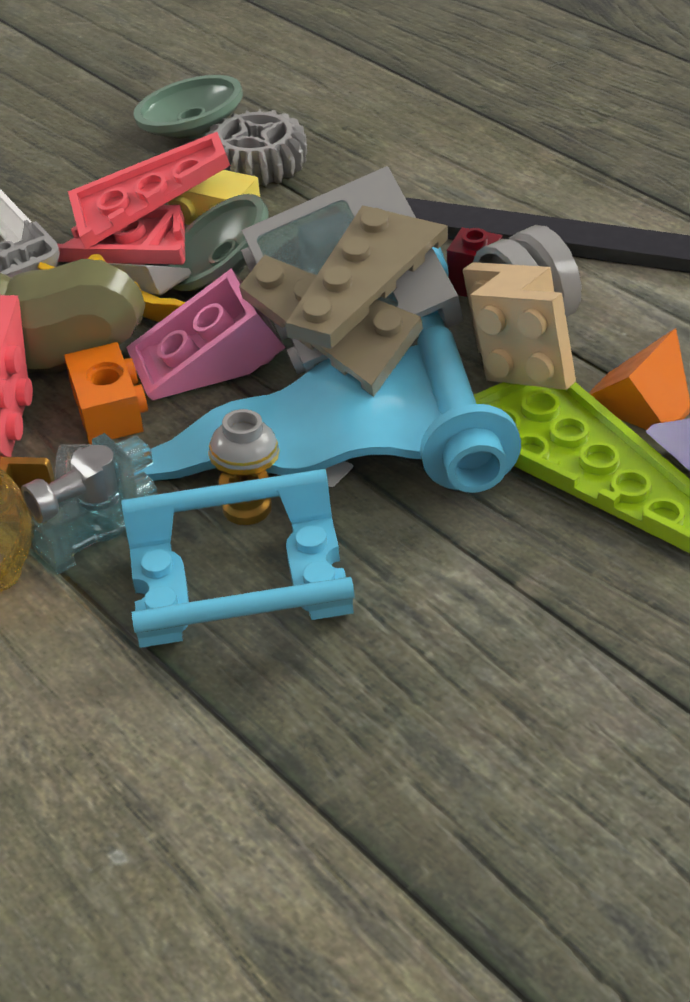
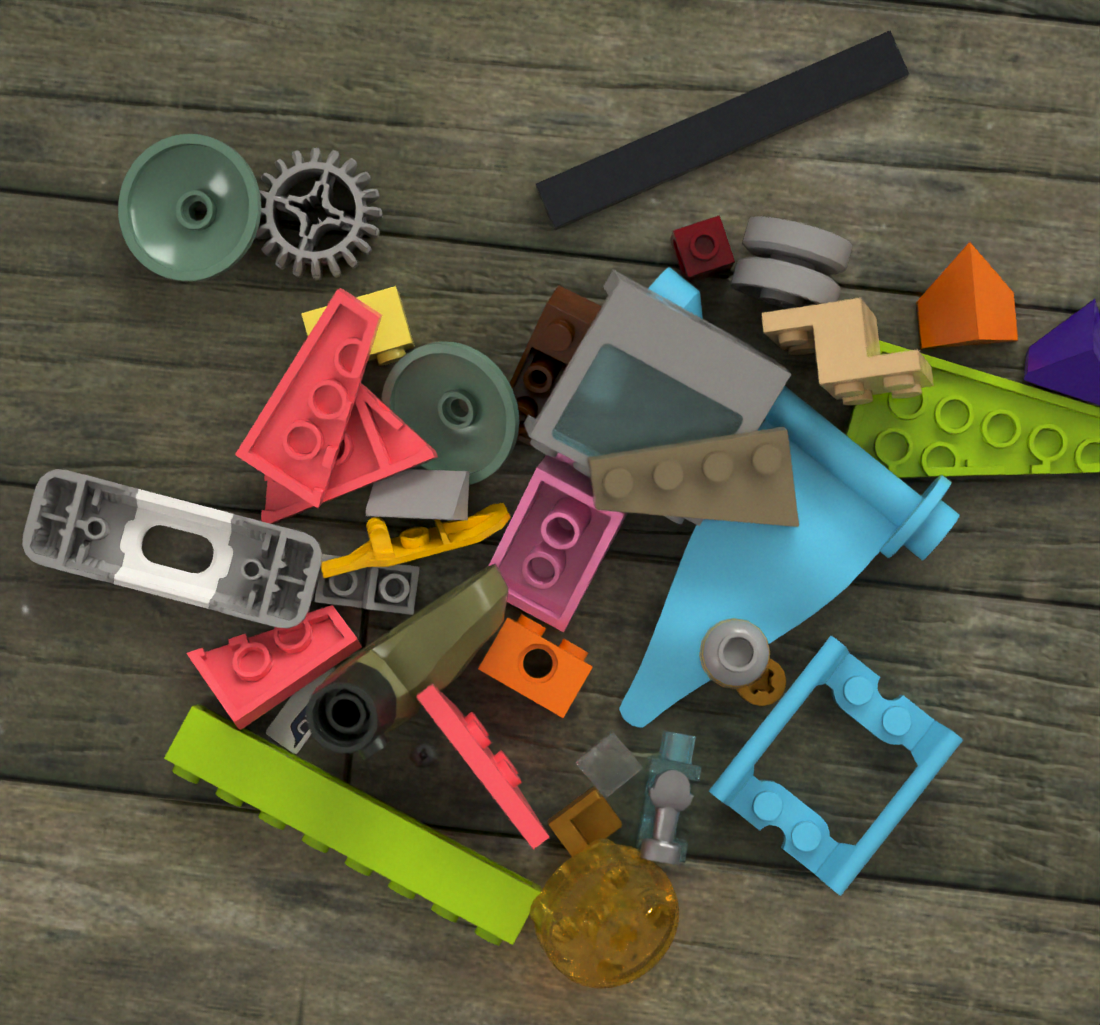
camera: 45 degrees left, 45 degrees up
dark tan wing [286,205,448,349] -> none

